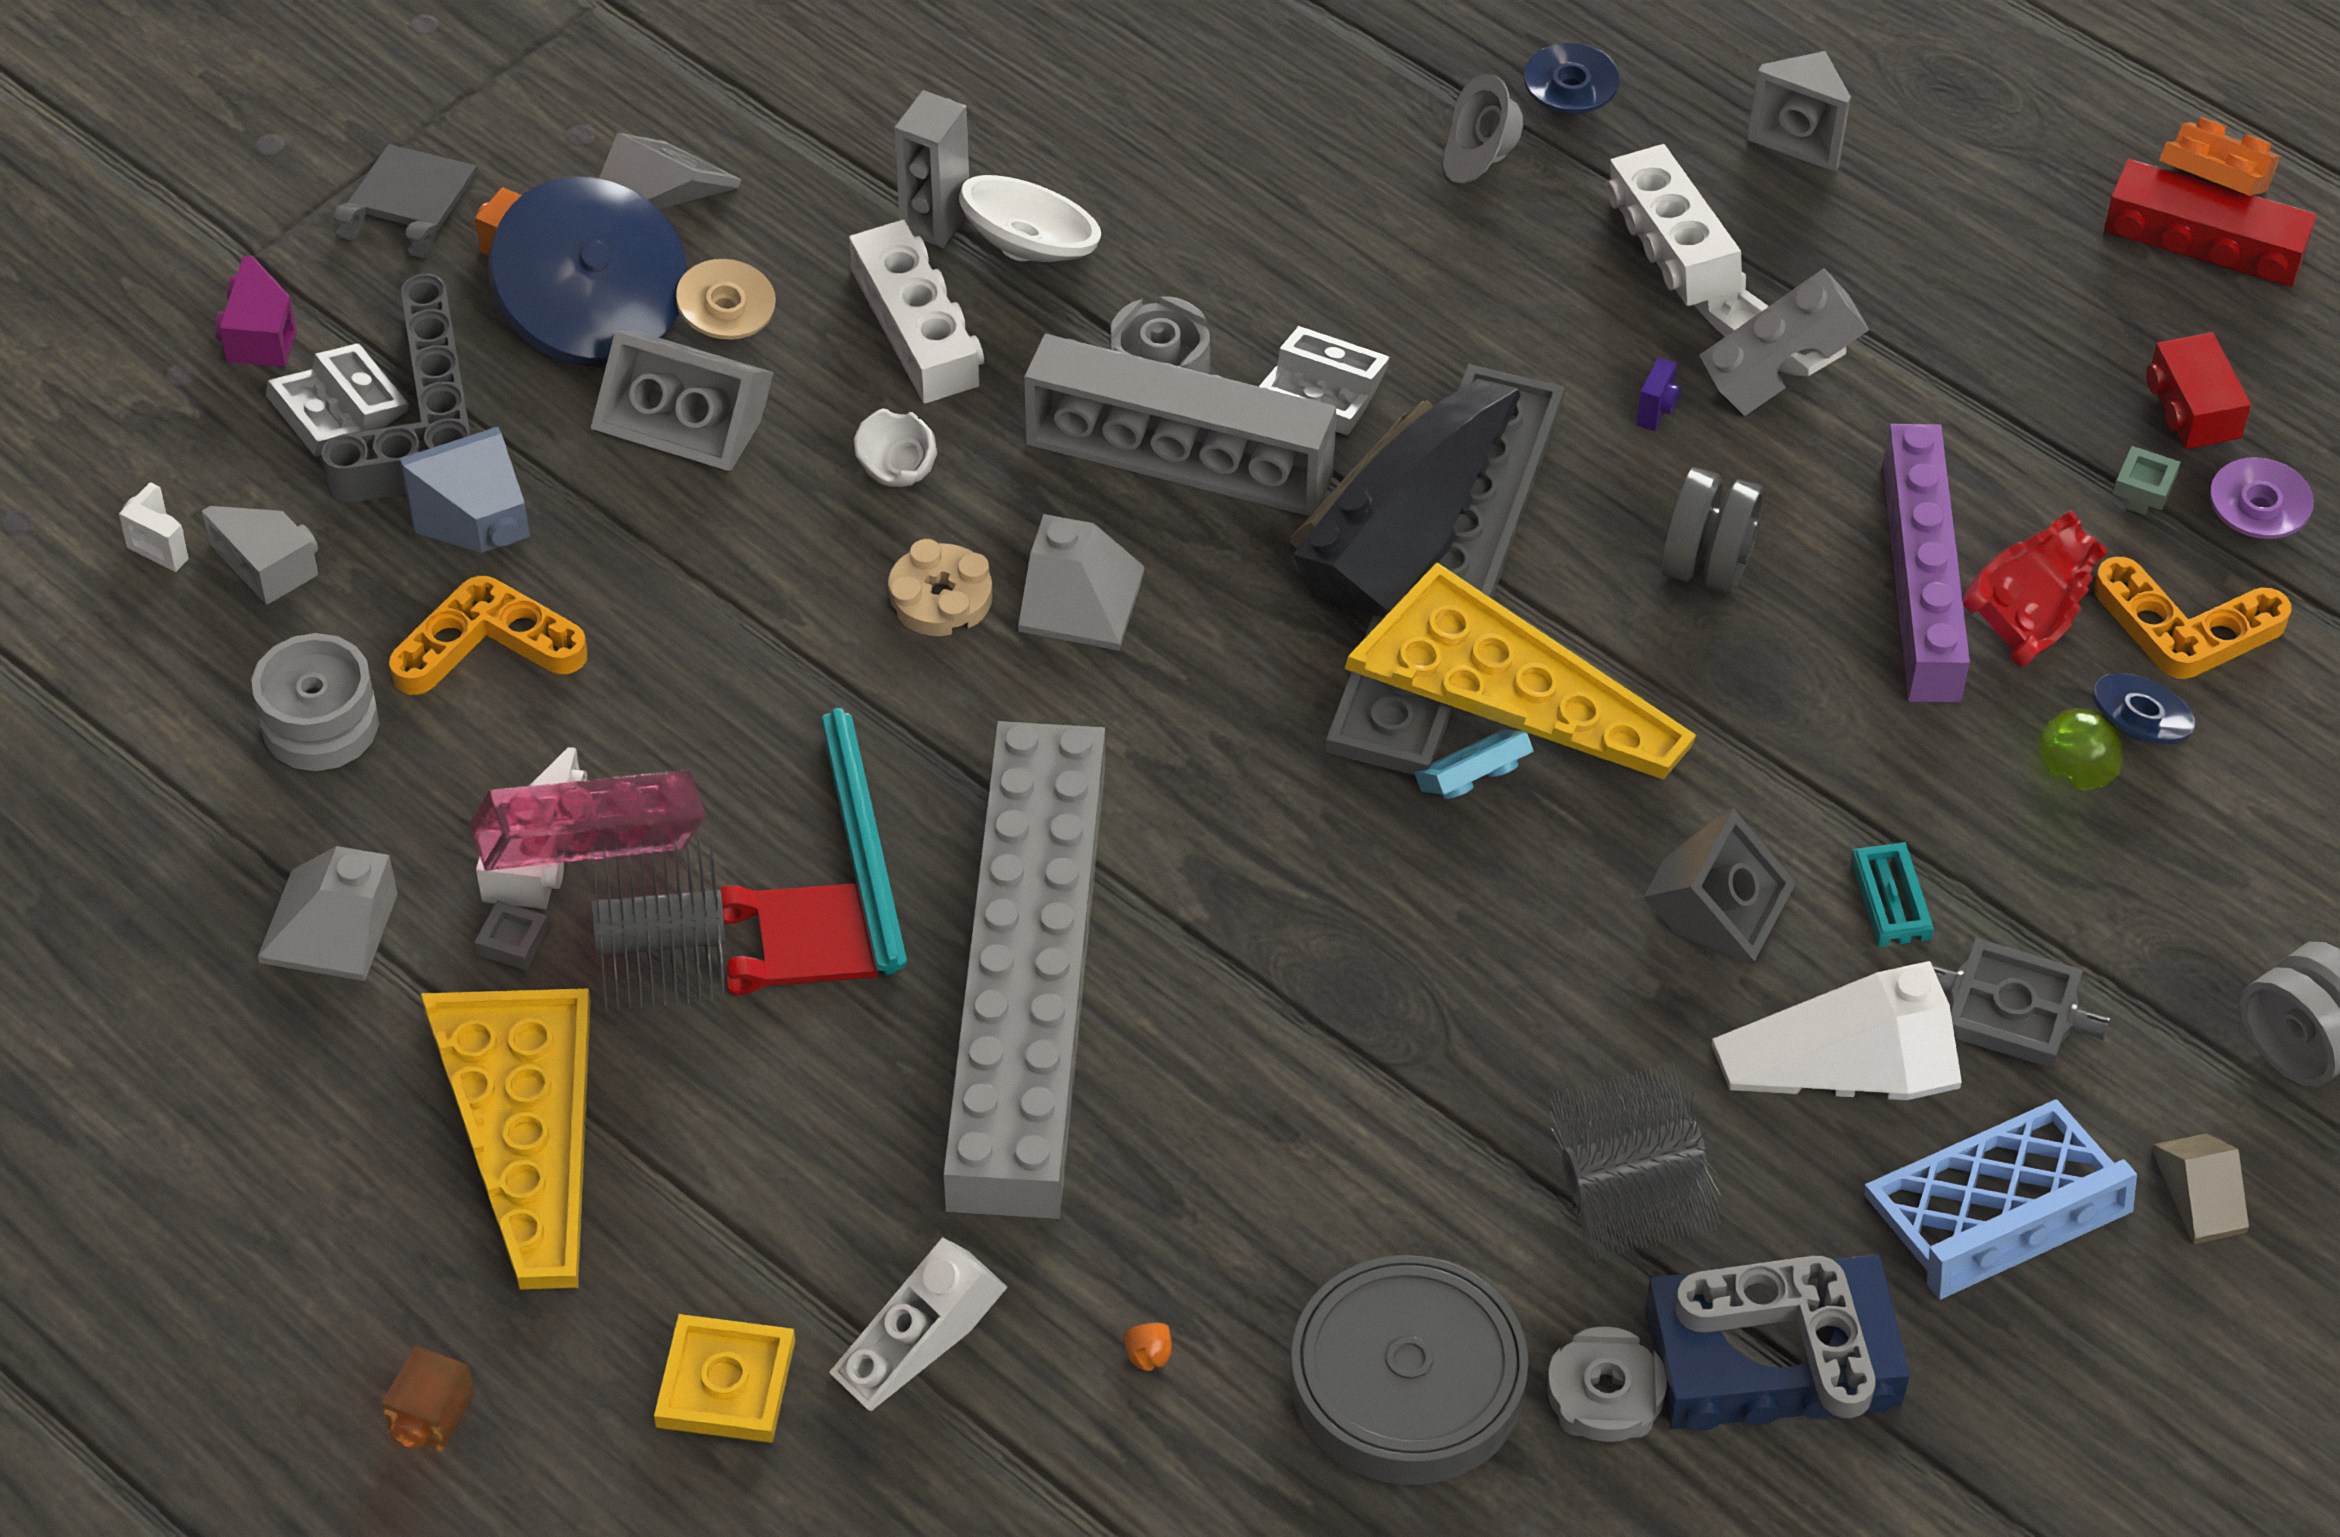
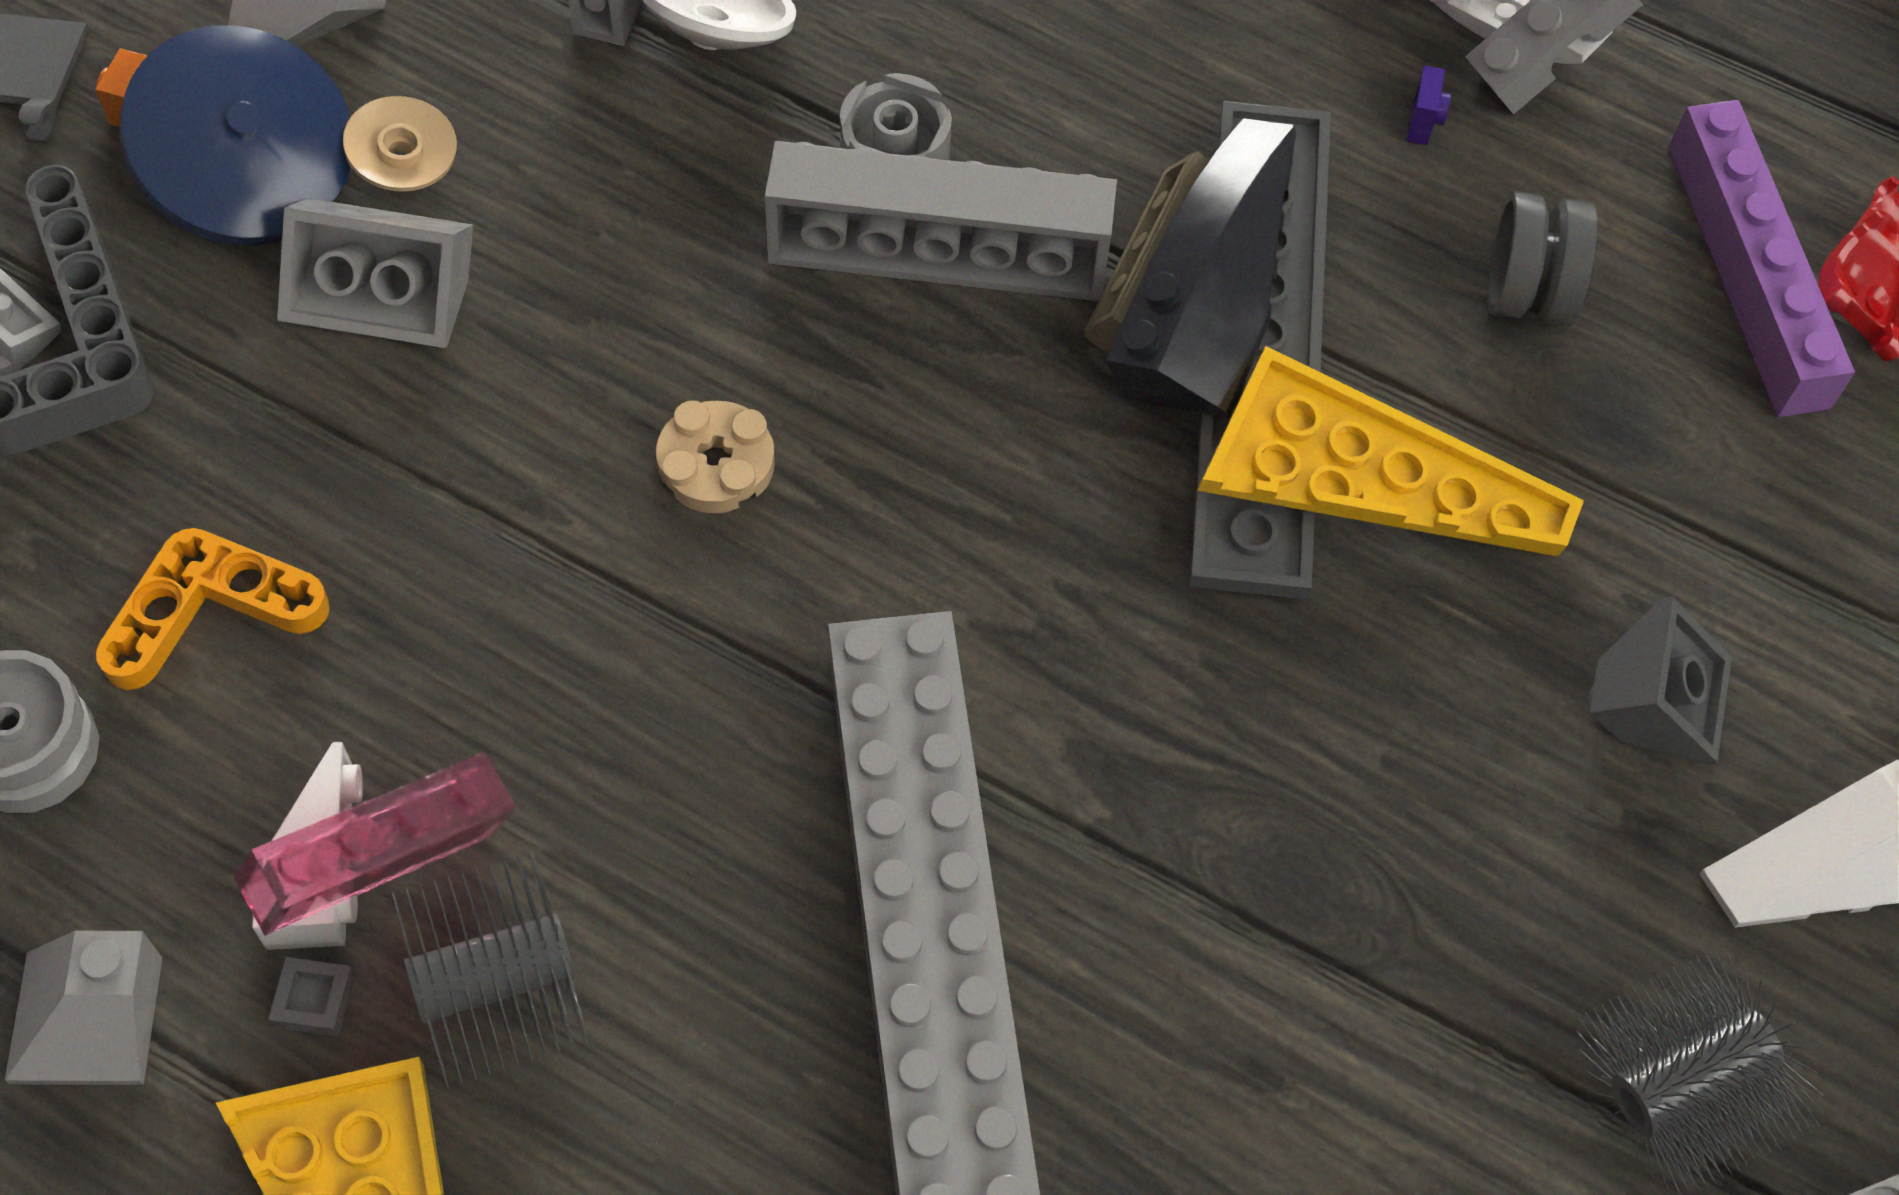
camera: 15 degrees left, 10 degrees up
sand blue slope [400,427,530,553] -> none
red flag [719,883,878,995] -> none
teal axle [821,708,907,975] -> none
white brick [849,219,984,404] -> none
white hair [854,408,937,487] -> none
light grey slope [1018,514,1144,651] -> none
light grey slope [1259,326,1390,436] -> none
medium azure plate [1414,729,1534,799] -> none
teal tile [1851,842,1934,947] -> none

